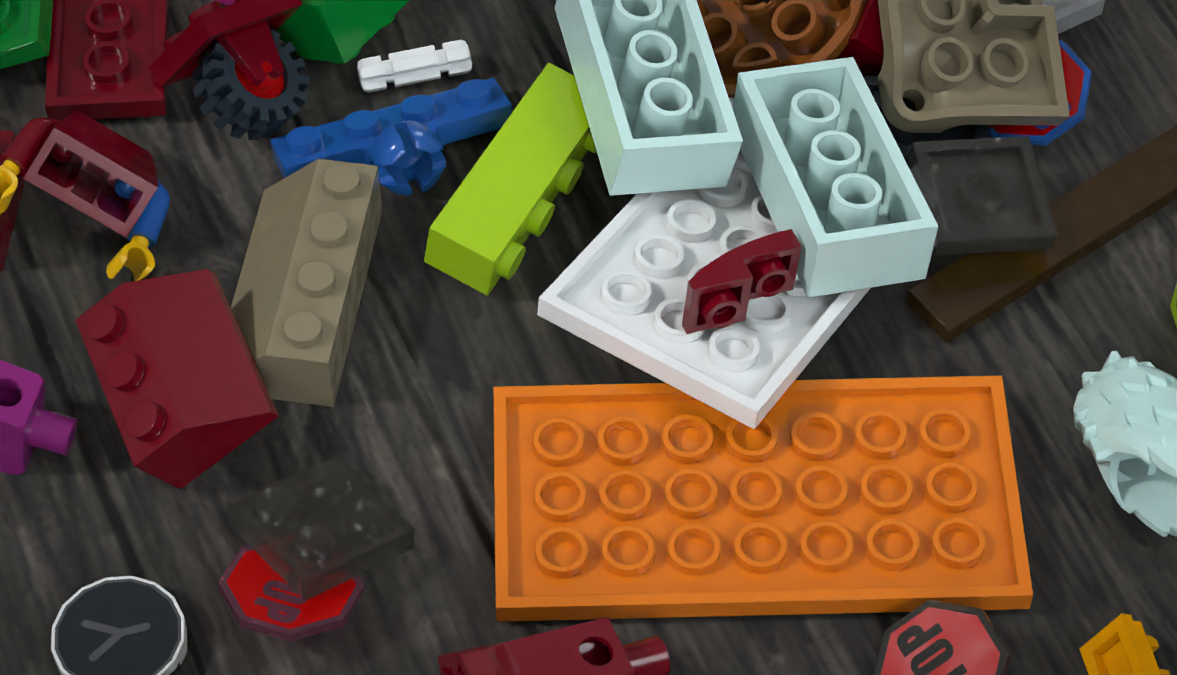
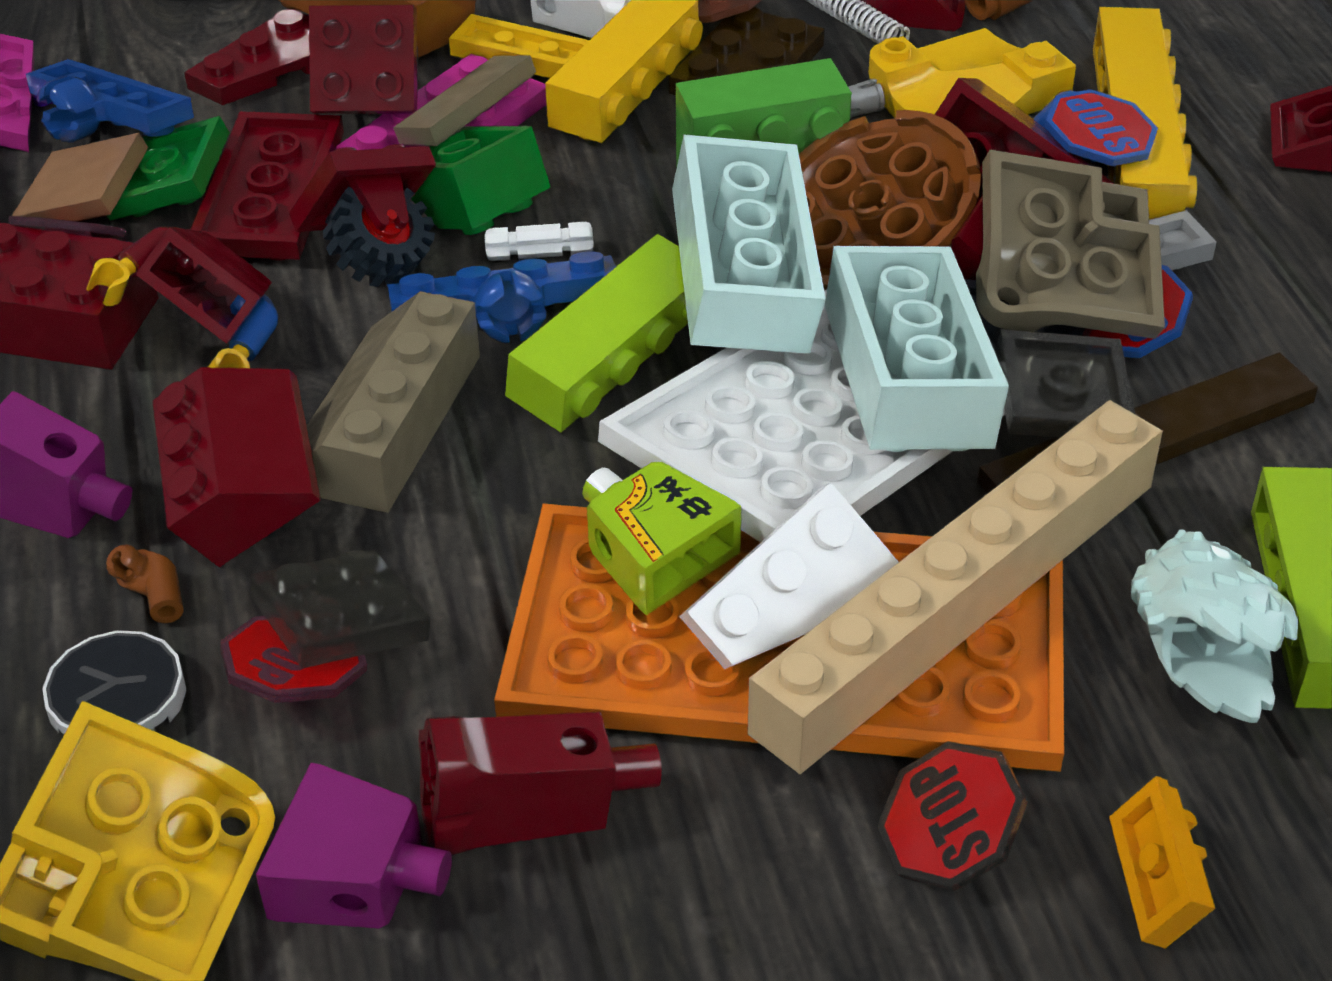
camera: 10 degrees right, 10 degrees down
dark red slope [682,229,802,334] -> none
none -> dark orange arm [106,544,184,623]
none -> lime torso [582,462,741,615]
none -> white wing [679,482,899,669]
none -> tan brick [748,400,1163,774]

